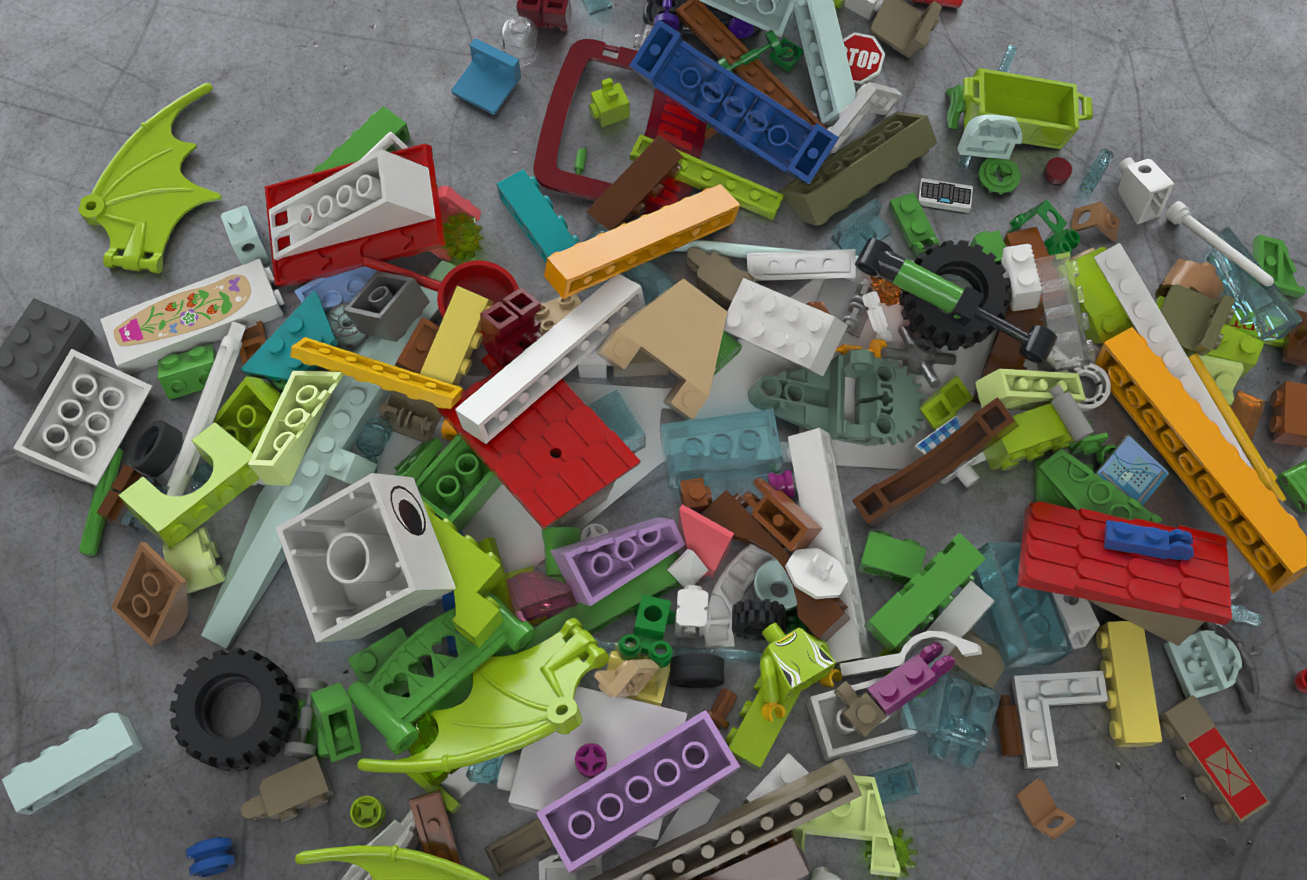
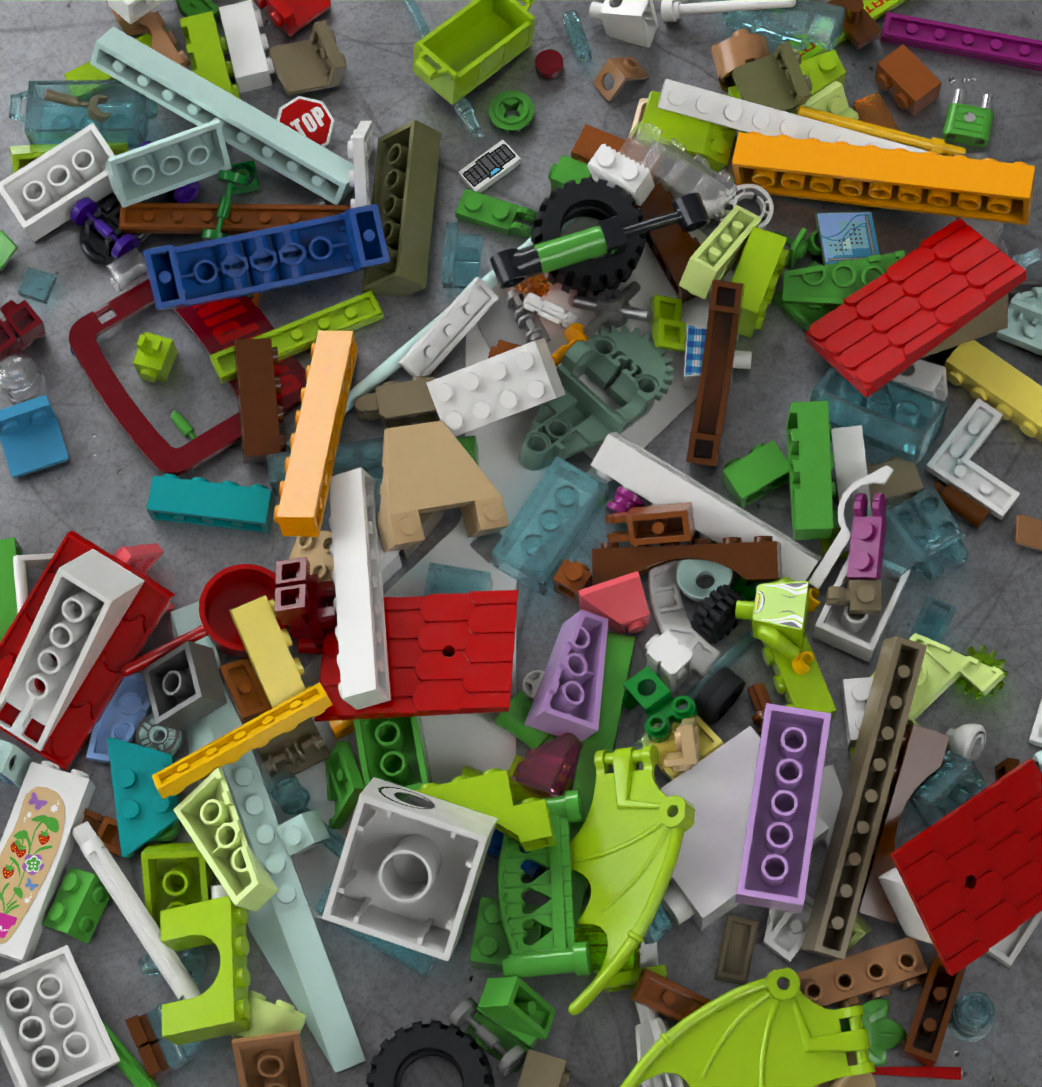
camera: 40 degrees left, 0 degrees up
black tyre [130,420,182,477] -> none
lime wheel [350,795,387,830] -> none
clear neon green gear [441,214,485,260] -> none
magenta wheel [575,743,607,779] -> none
white slope [667,549,708,587] -> none
white piece [785,548,848,599] -> none
bright green piece [945,84,966,130] -> none
light aqua slope [957,115,1022,159] -> none
green piece [1006,199,1080,265] -> none
light grey cylinder [1049,385,1094,442] -> none
blue hinge [1104,520,1194,560] -> none

